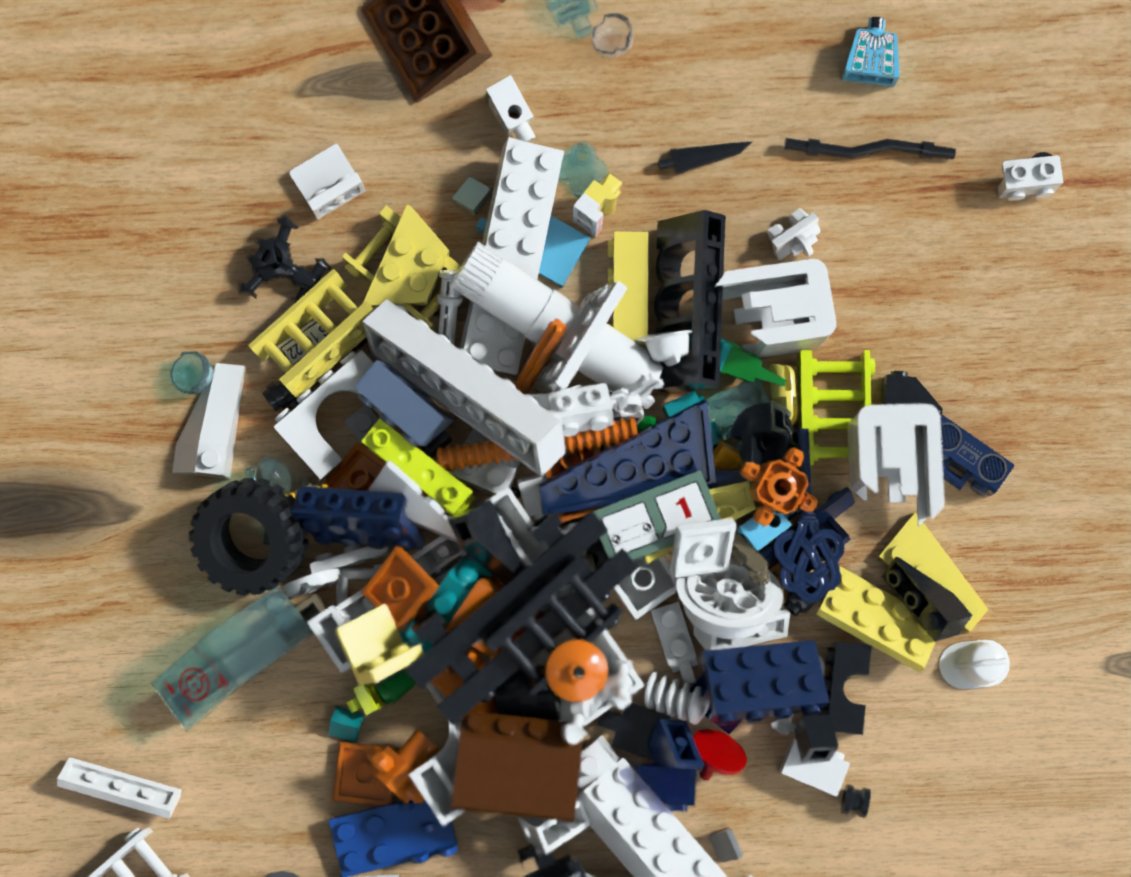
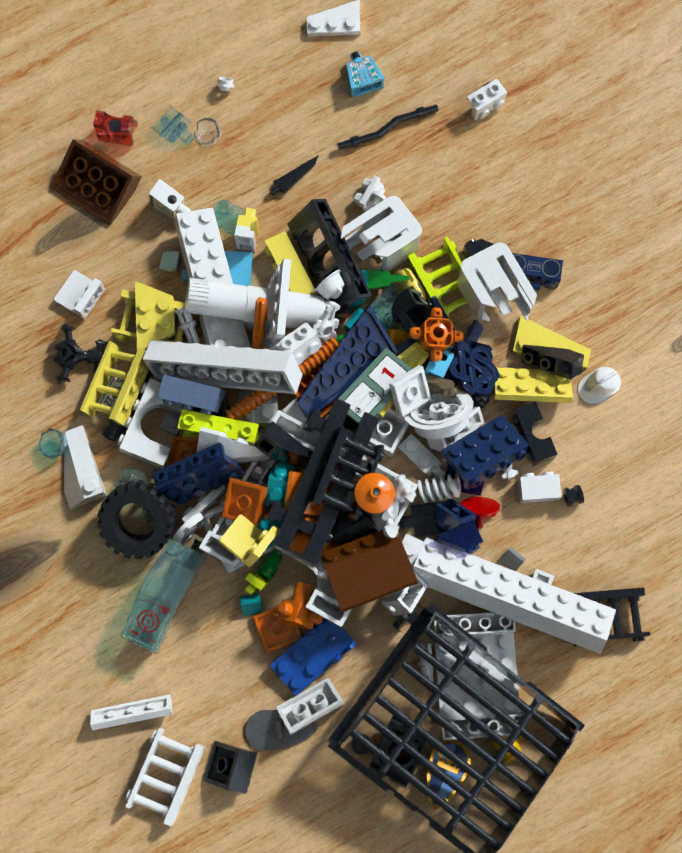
camera: 30 degrees left, 5 degrees down
black brick [794,713,839,762] -> none

